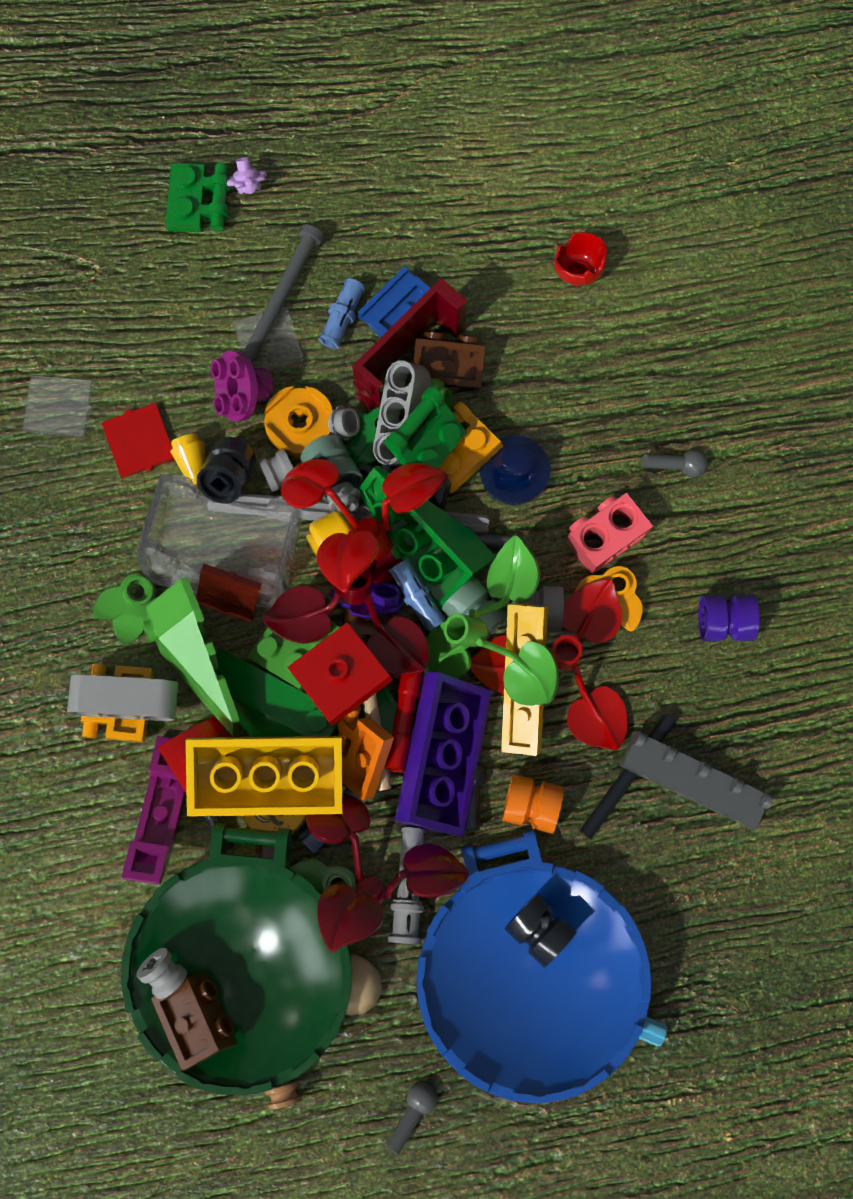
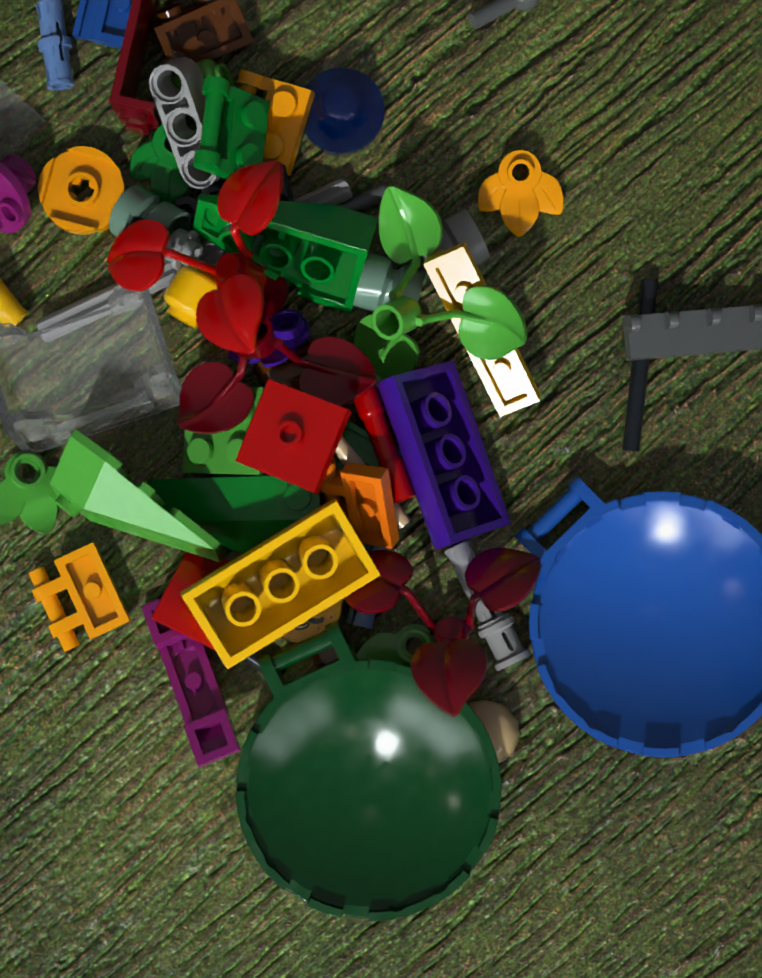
camera: 30 degrees left, 10 degrees up
light grey beam [67,675,179,721] -> none
light grey wheel [136,948,187,999] -> none
reddish brown bracket [151,973,237,1071] -> none
clear red piece [196,563,262,622] -> none
black wheel [197,437,256,504] -> none
light grey wheel [257,449,293,492] -> none
medium nougat bush [265,1080,303,1110] -> none
light grey plate [328,406,360,441] -> none
dark grey bar [385,1082,438,1155] -> none
medium blue pin [388,558,446,632] -> none
black bar [461,761,487,831] -> none
red plant [470,579,627,750] -> none
orange wheel [502,774,564,834] -> none
black wheel [504,893,578,968] -> none
coral brick [566,493,653,575] -> none
dark purple wheel [698,594,759,642] -> none

